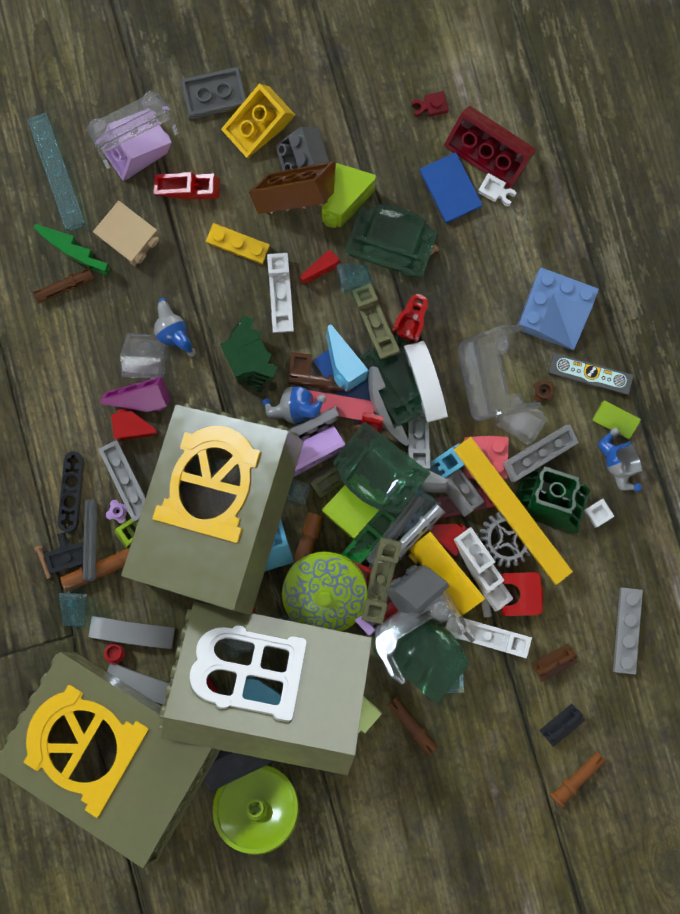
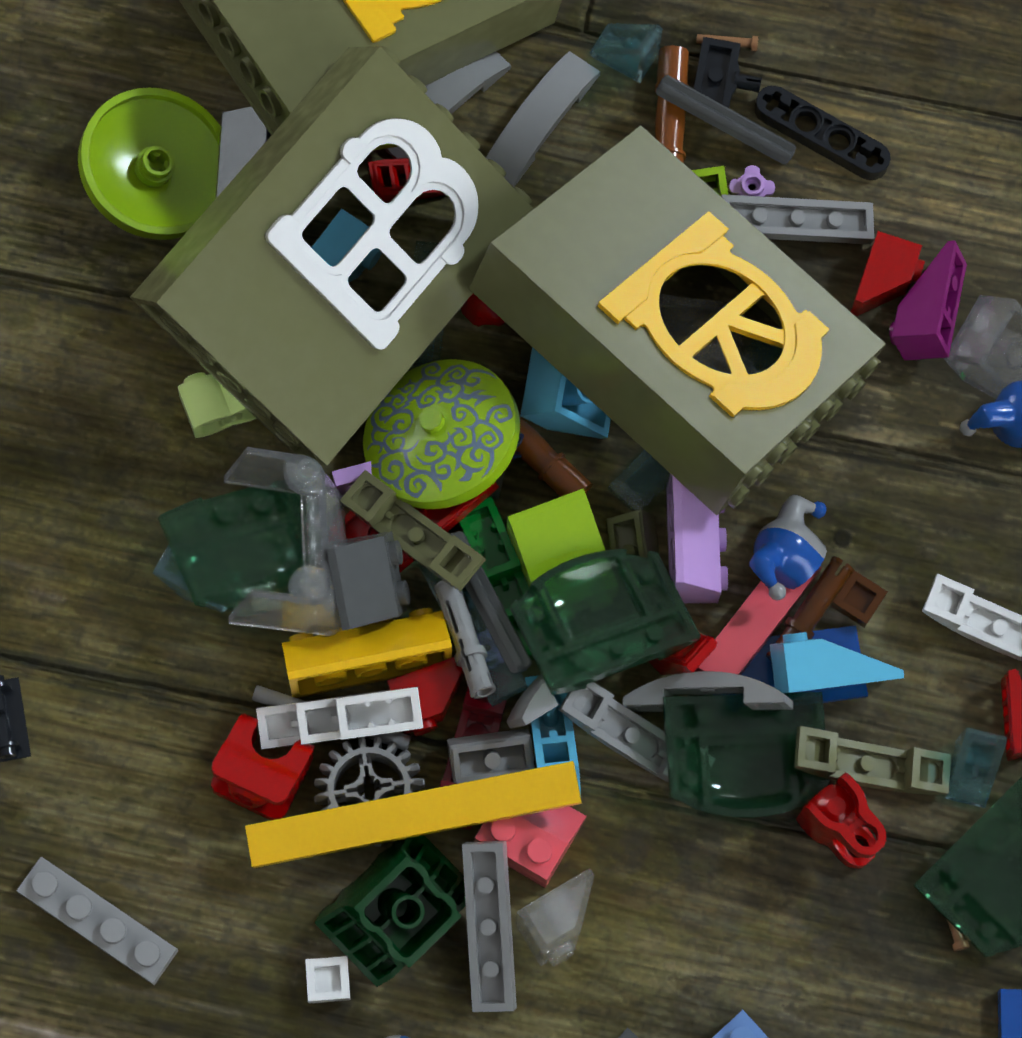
camera: 115 degrees right, 10 degrees down
red plate [104,643,125,665] -> none
dark green slope [220,315,277,392] -> none
light grey plate [290,406,339,439] -> none
reddish brown pin [387,696,438,756] -> none
white slope [404,341,448,423] -> none
white slope [444,614,532,658] -> none
clear windscreen [458,325,541,421] -> none
reddish brown hinge [531,644,578,682] -> none
reddish brown plate [533,381,554,402] -> none

